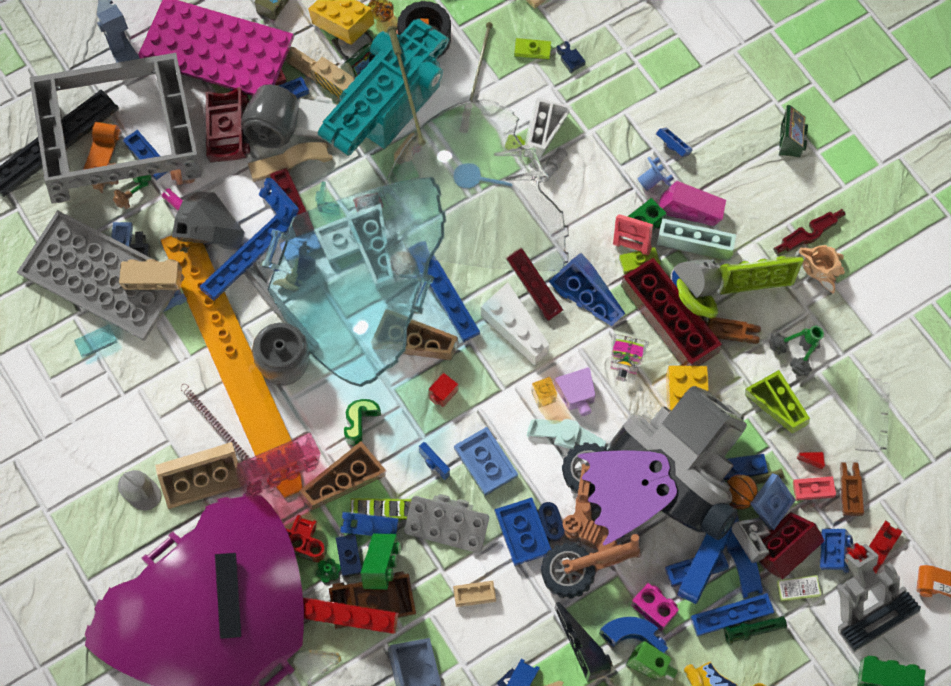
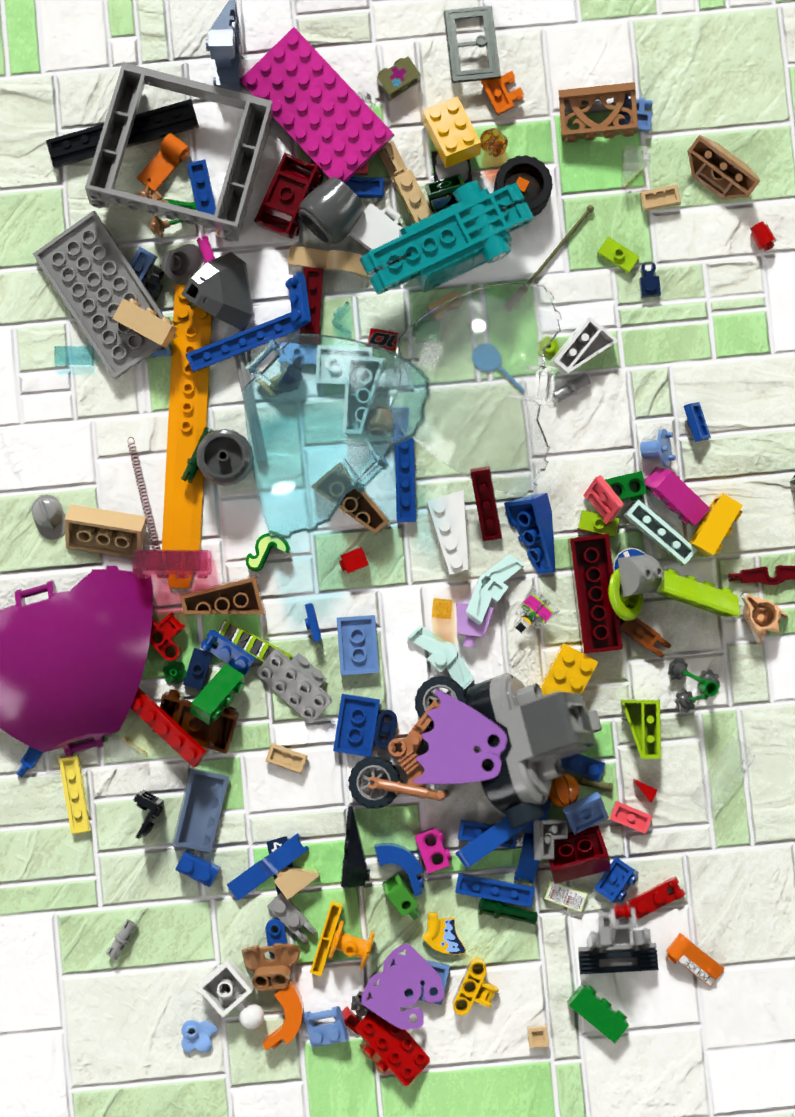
camera: 35 degrees right, 20 degrees up
black tile [215,553,241,639] -> none
olive piece [387,26,426,146] -> none
dark orange hinge [840,462,864,516] -> none
none -> light grey piece [160,244,202,281]
none -> dark green pin [181,427,214,484]
none -> light aqua plate [466,554,525,625]
none -> yellow brick [689,493,743,557]

